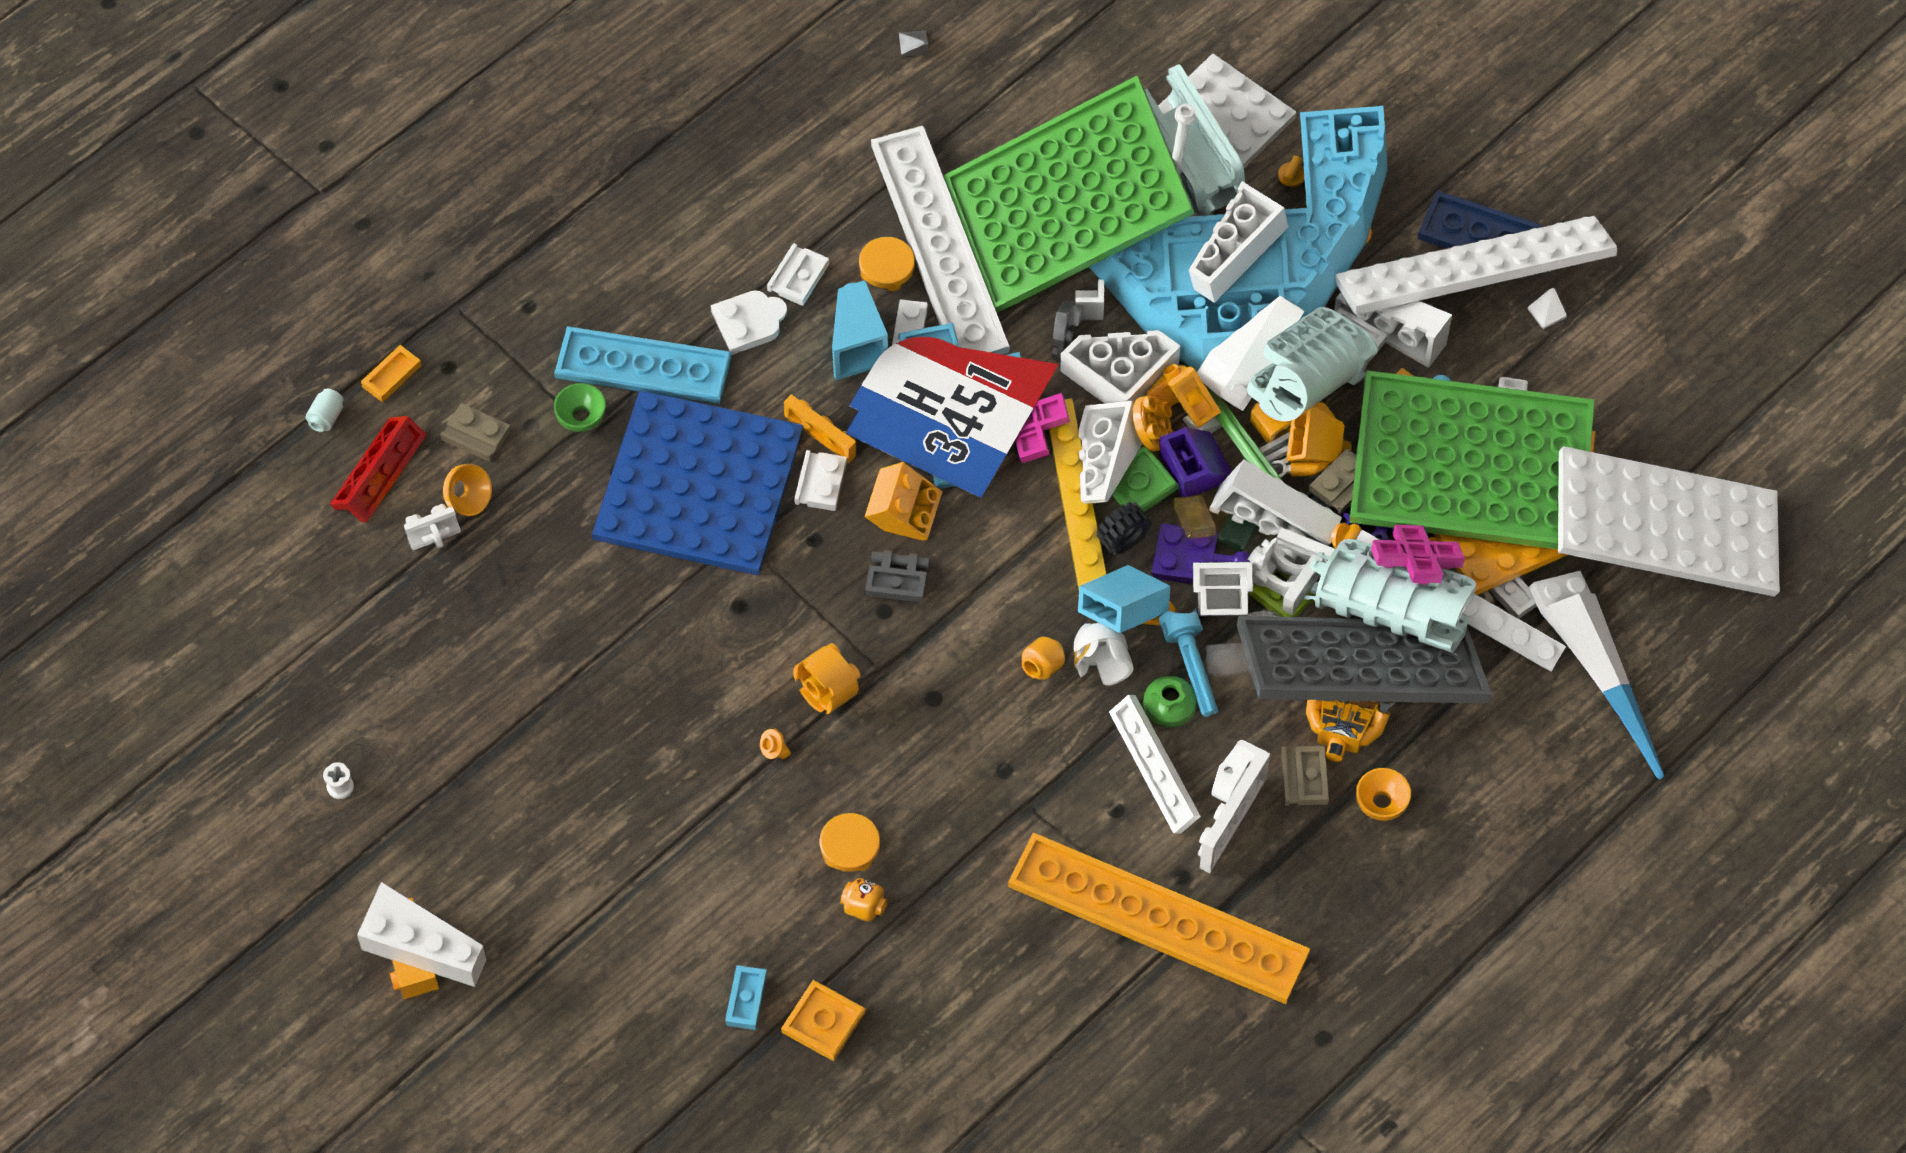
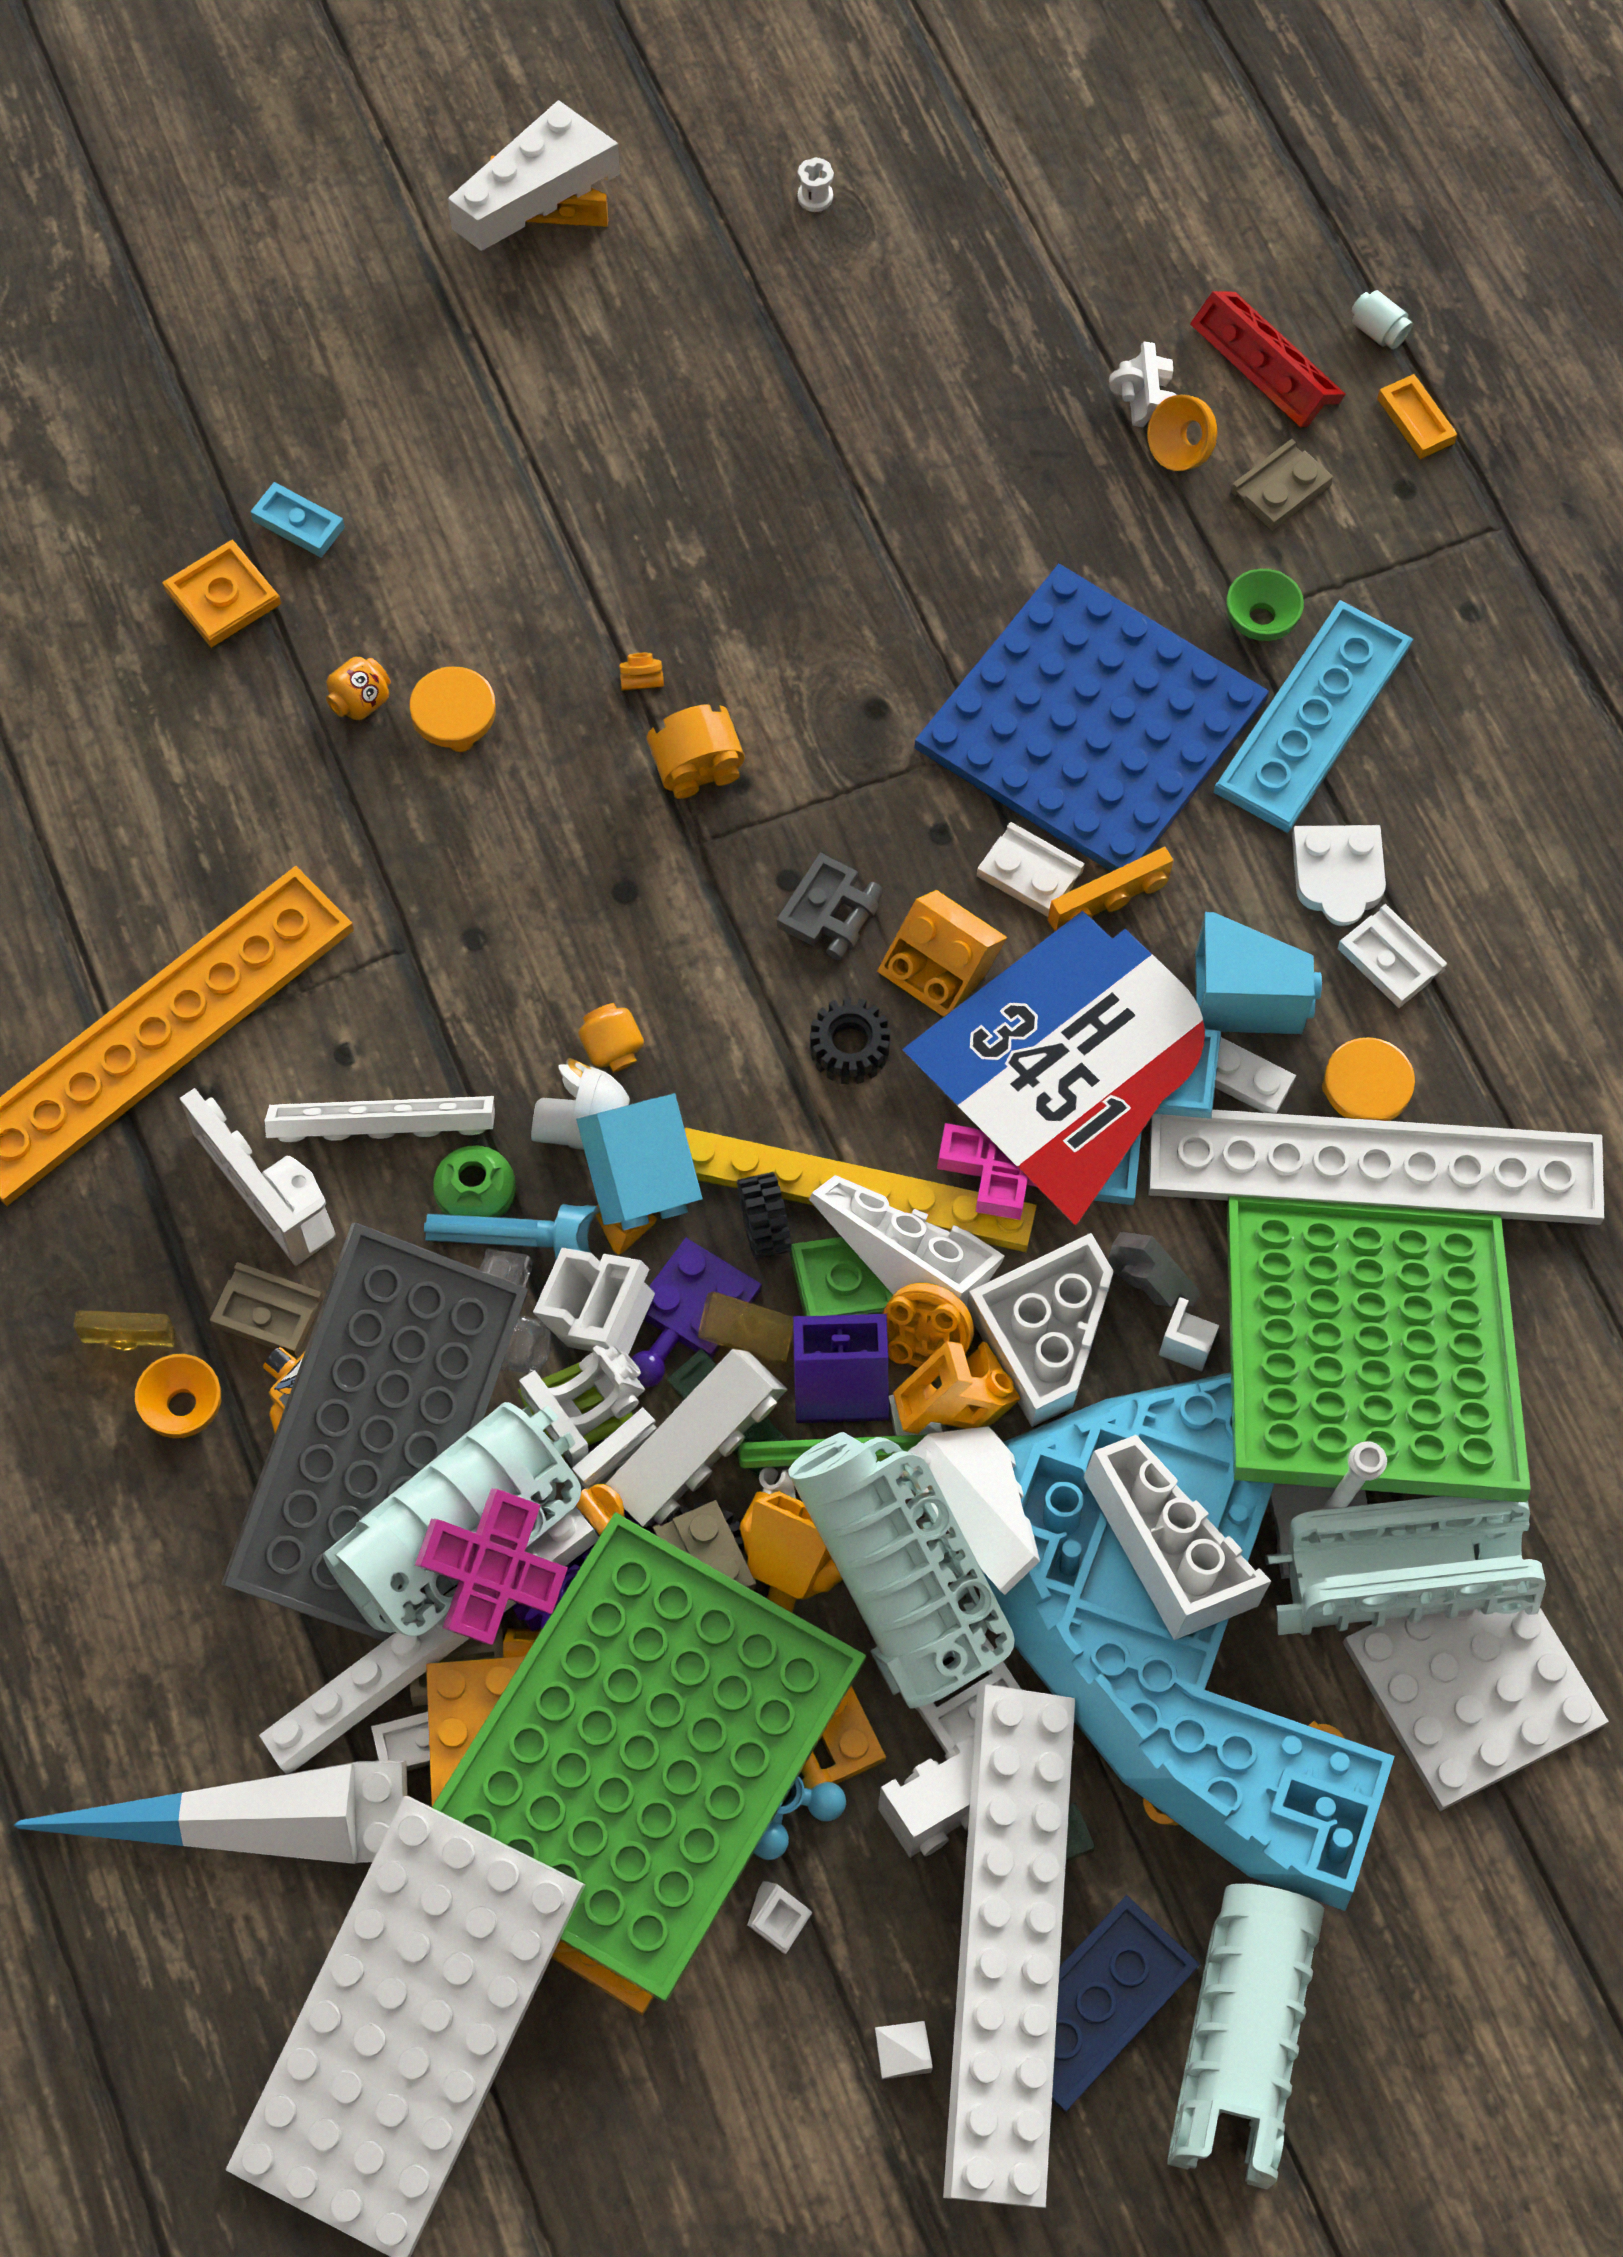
camera: 110 degrees right, 5 degrees up
none -> clear yellow plate [74,1310,176,1350]
none -> black tyre [810,997,890,1085]
none -> light aqua piece [1167,1884,1324,2189]

